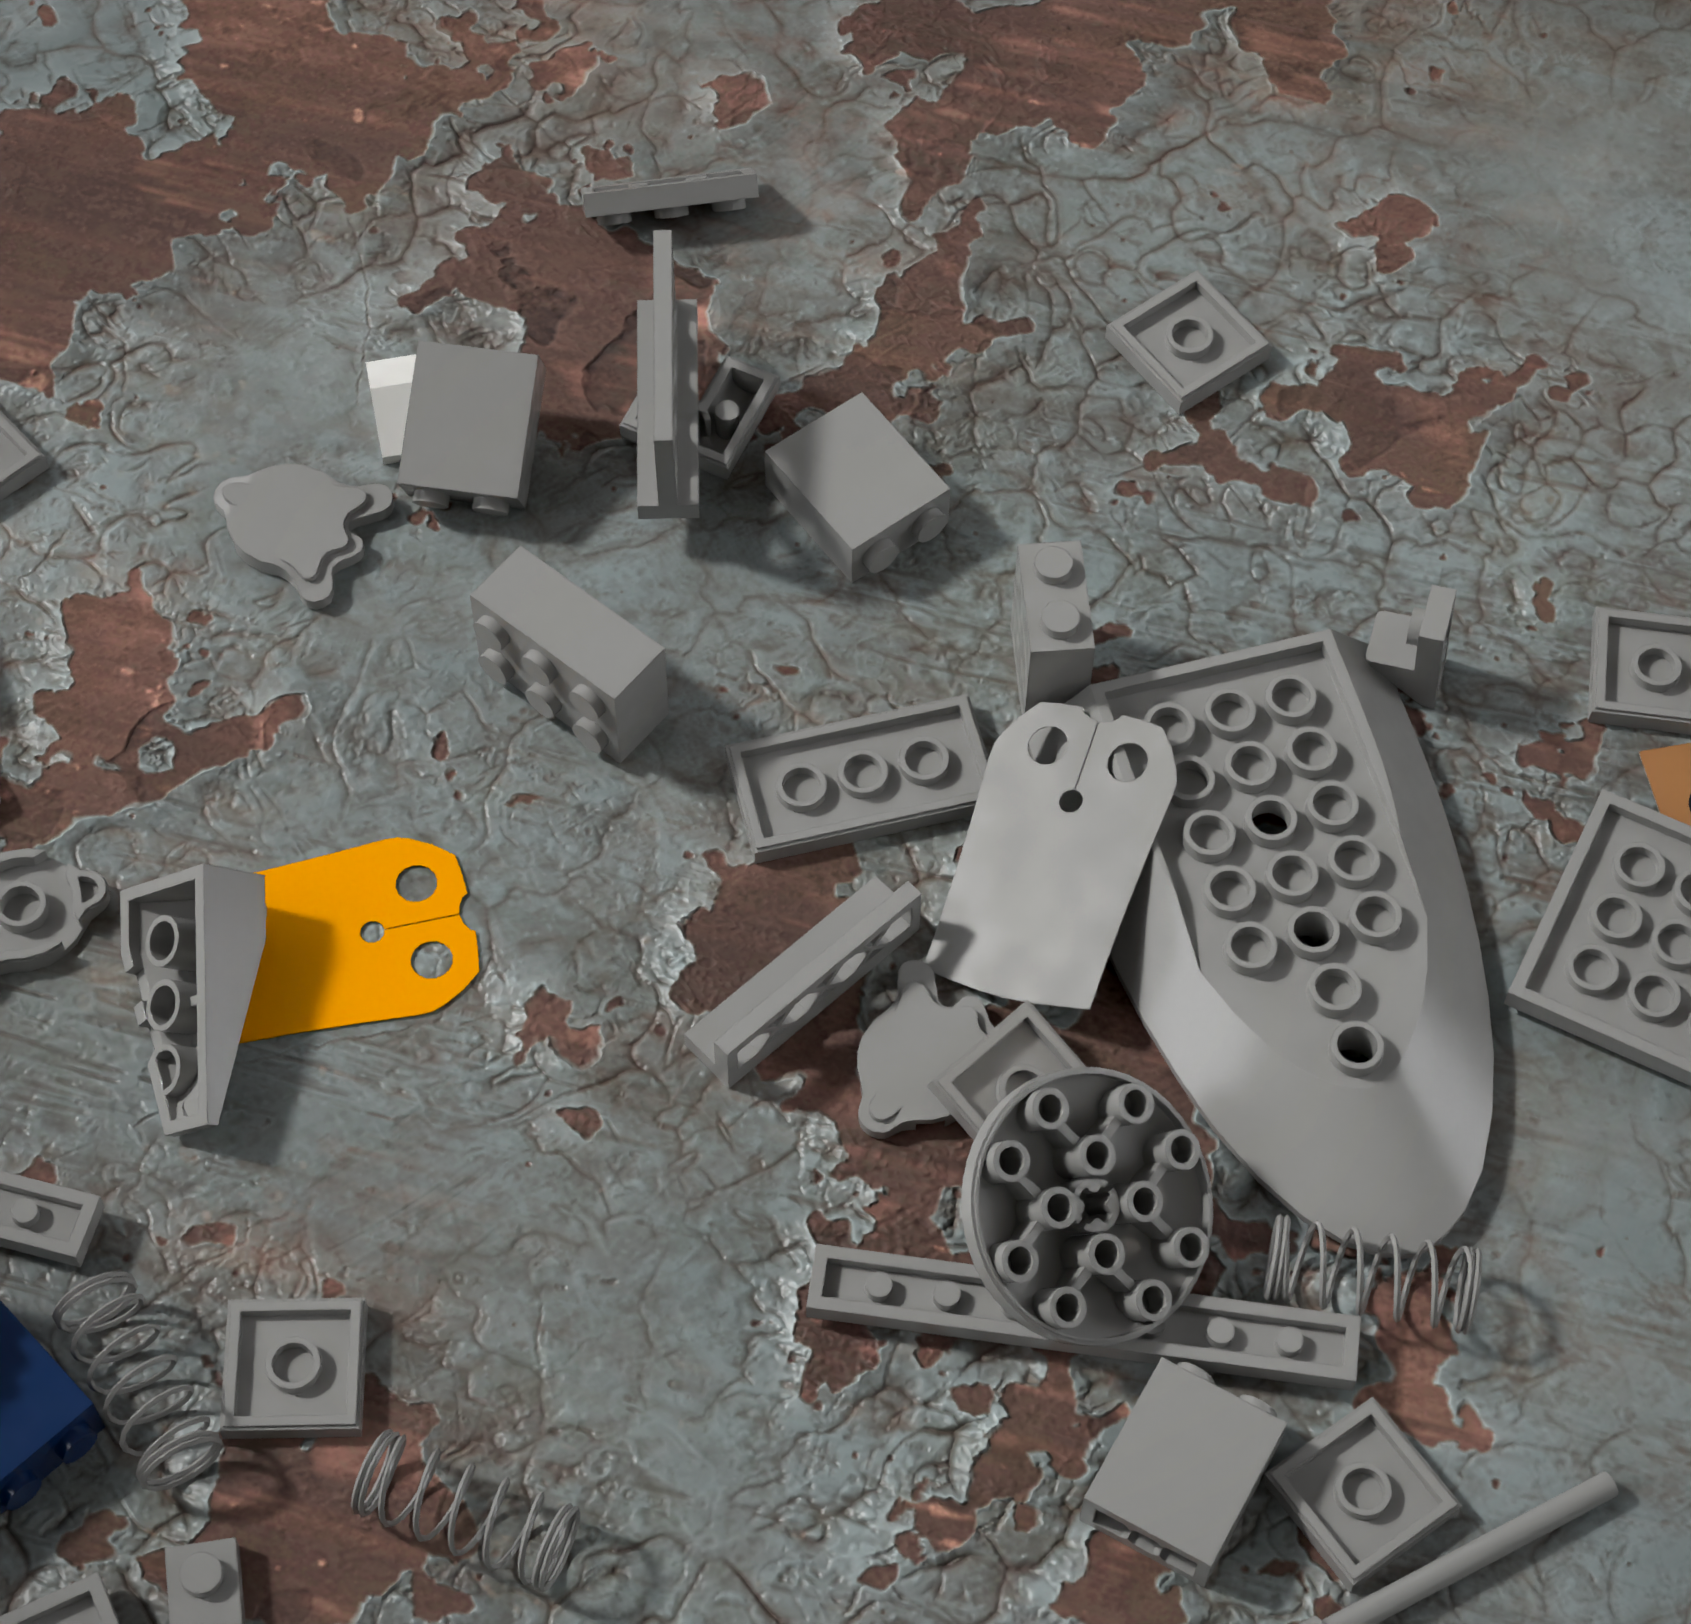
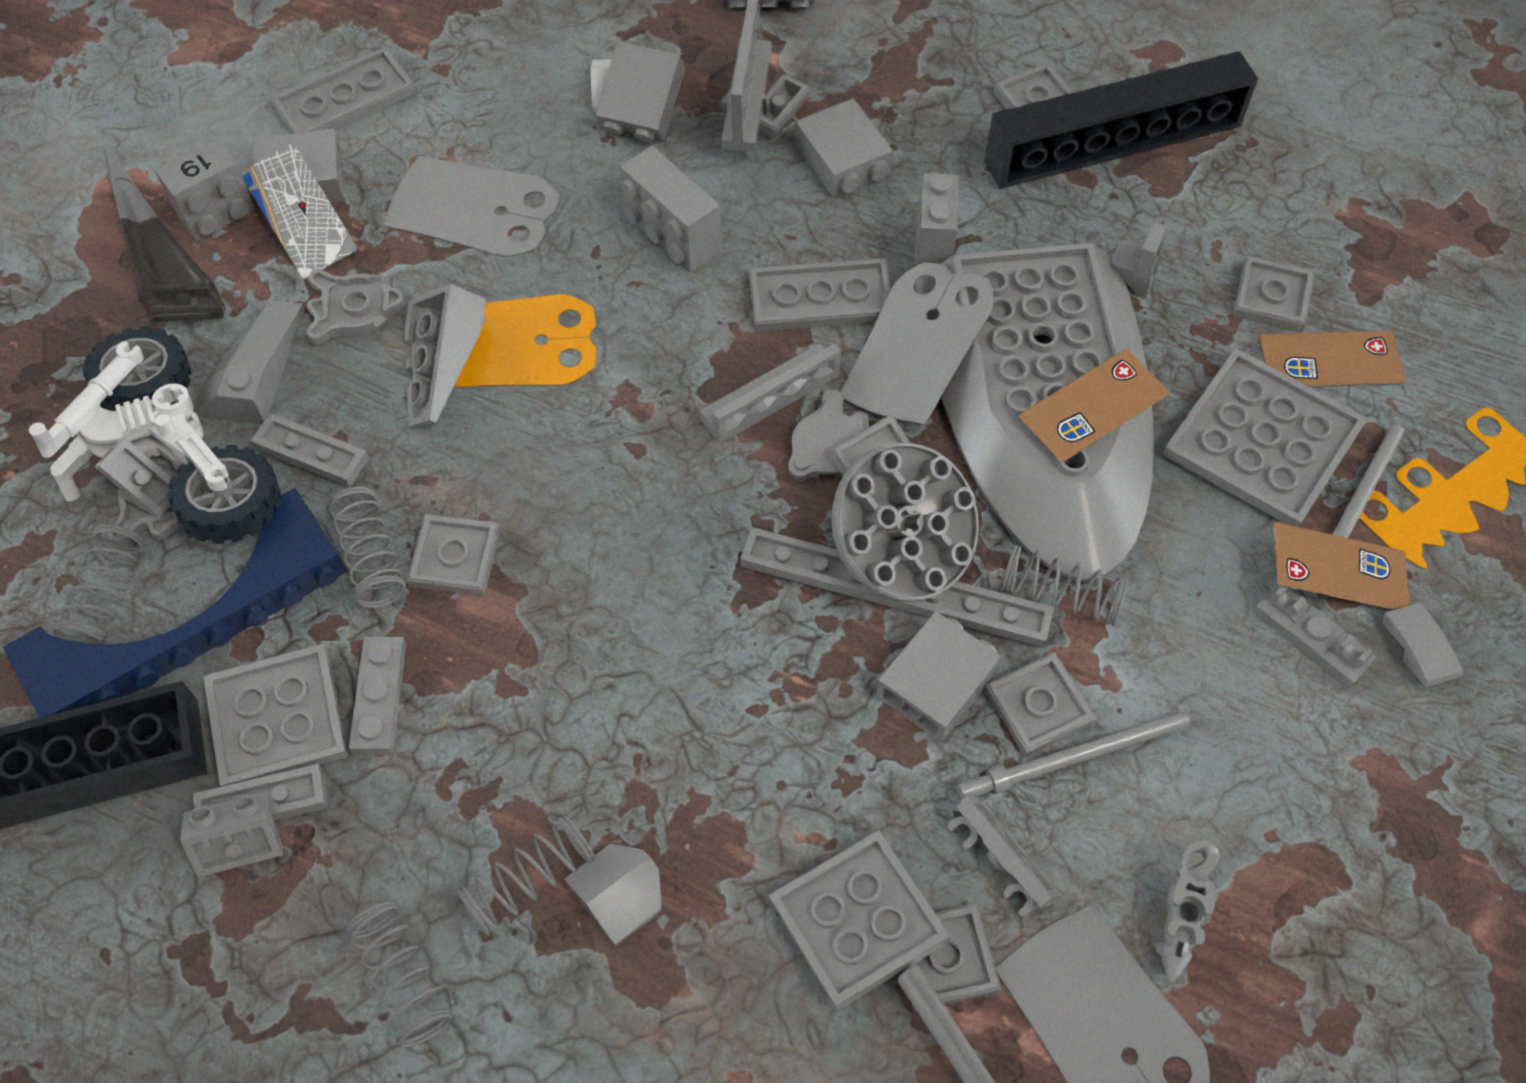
camera: 10 degrees right, 0 degrees up
light grey tile [214,464,394,610] -> none
light grey piece [351,1429,581,1592] -> none
none -> light grey piece [384,155,560,256]
none -> black brick [984,51,1258,190]
none -> medium nougat sticker [1017,348,1171,463]

